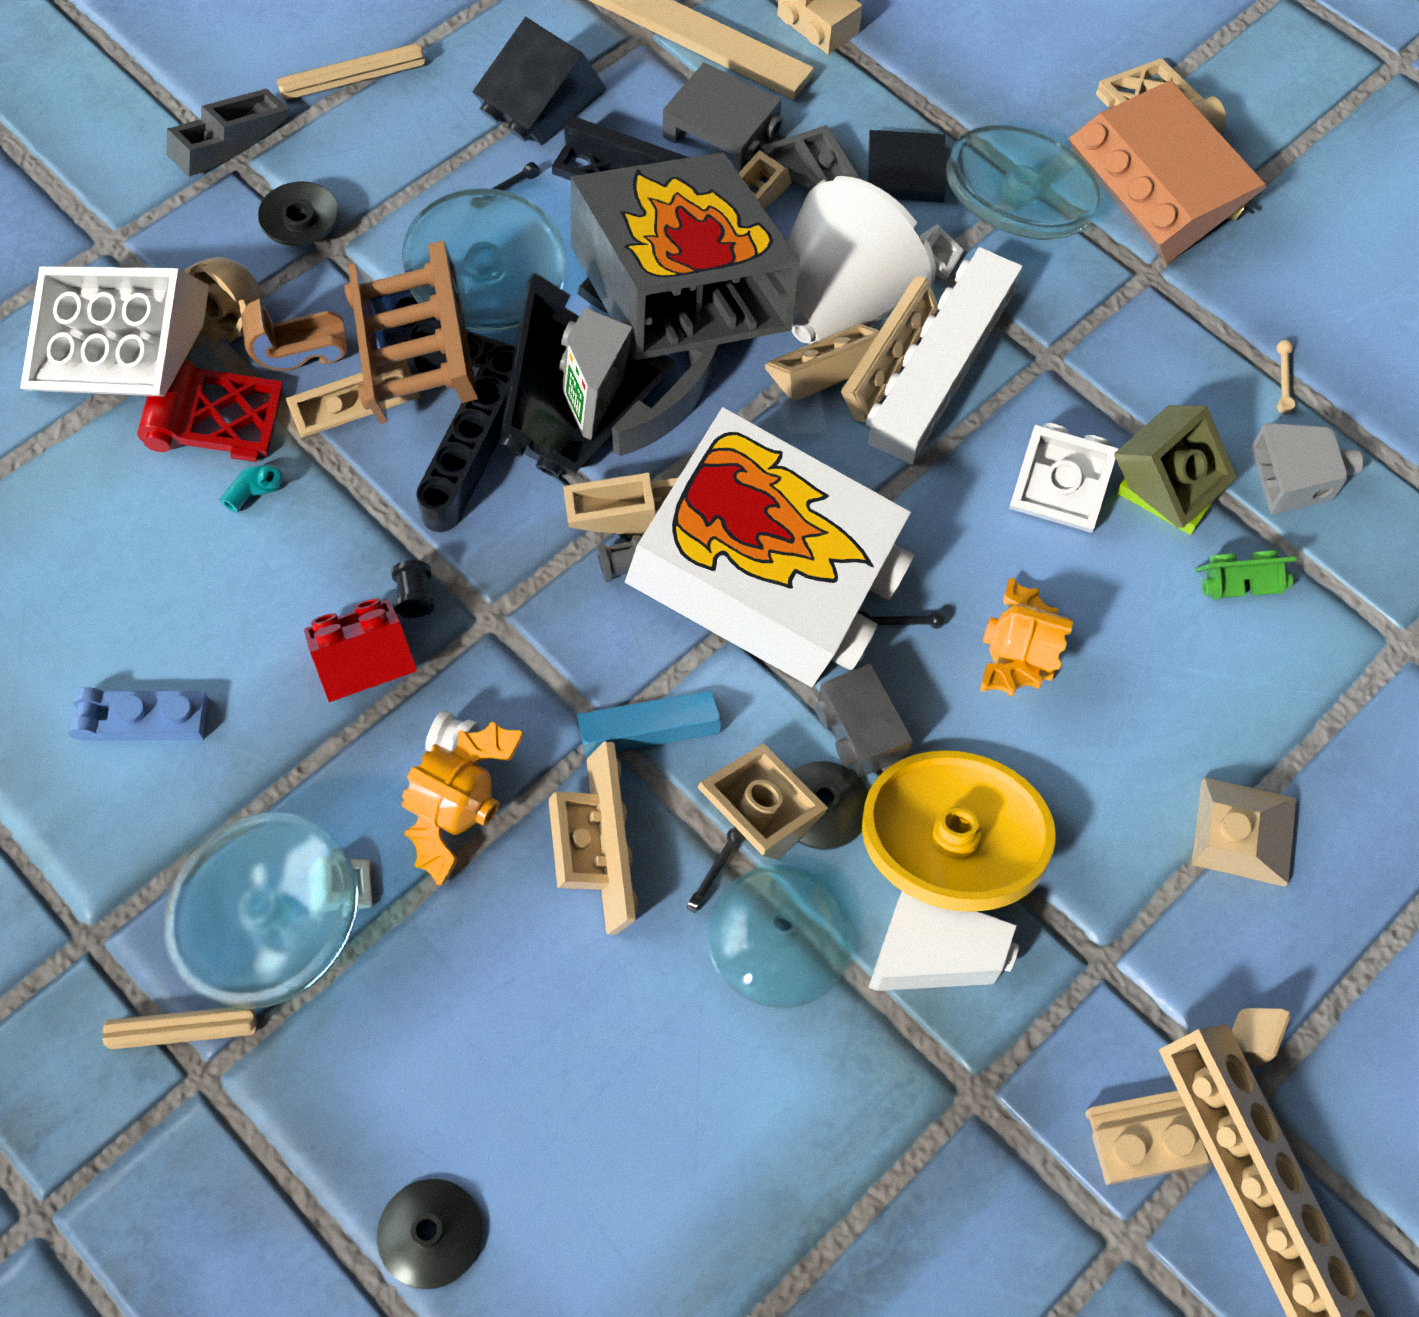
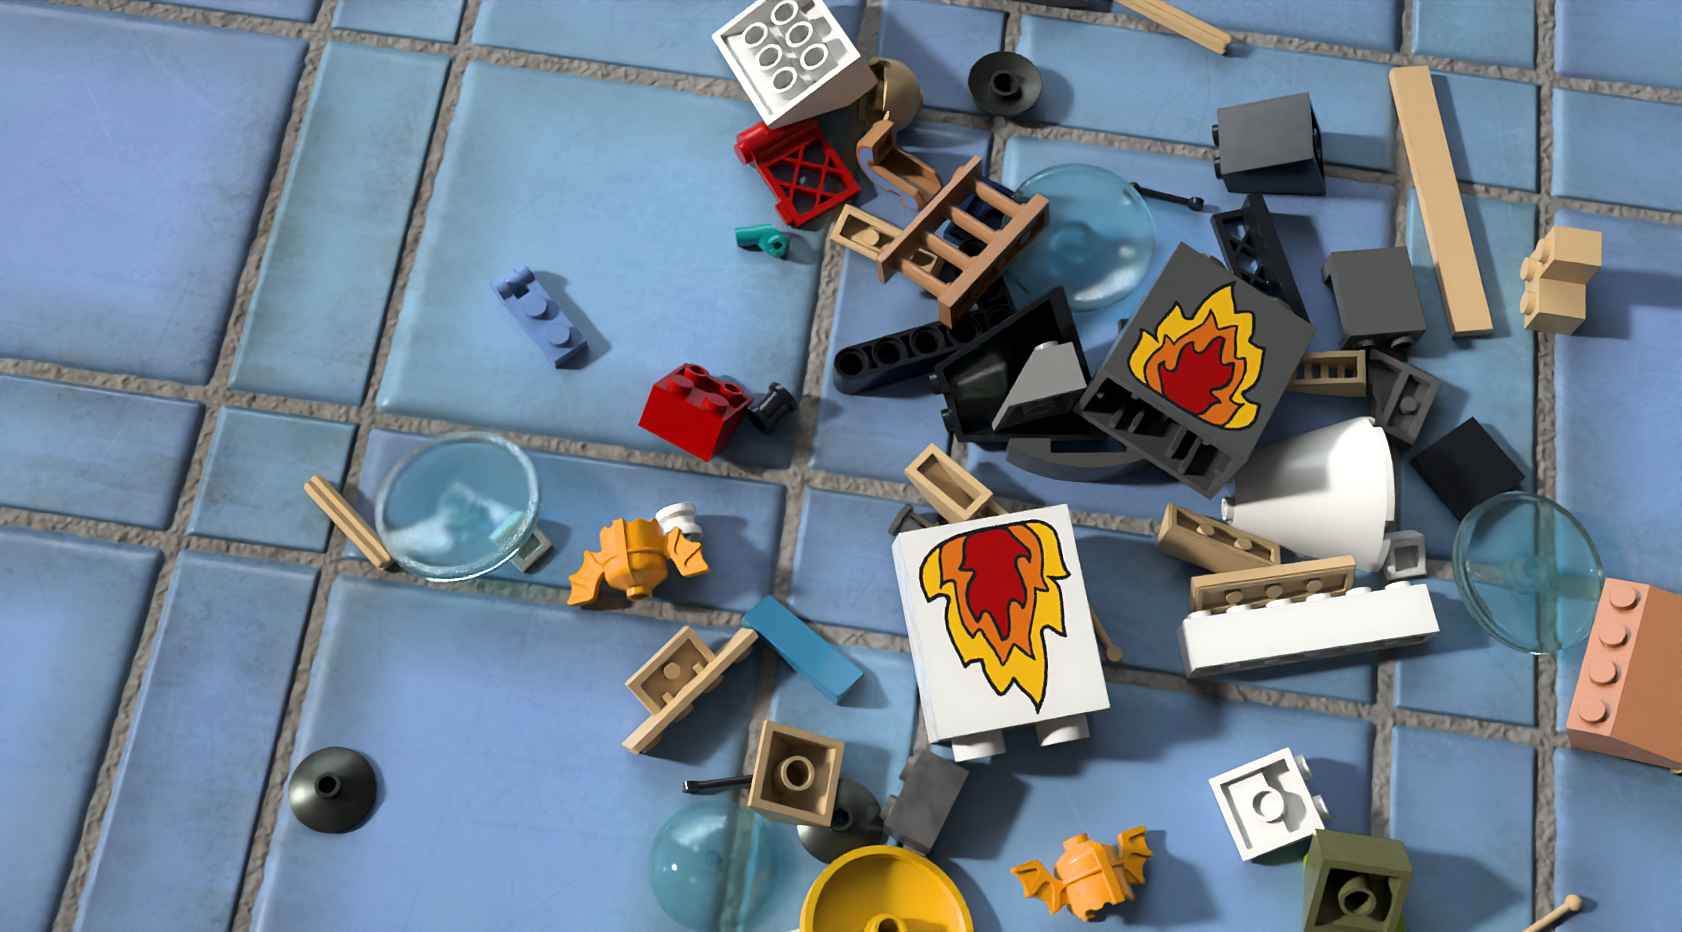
camera: 50 degrees right, 5 degrees up
black hinge [857,611,946,629] -> none

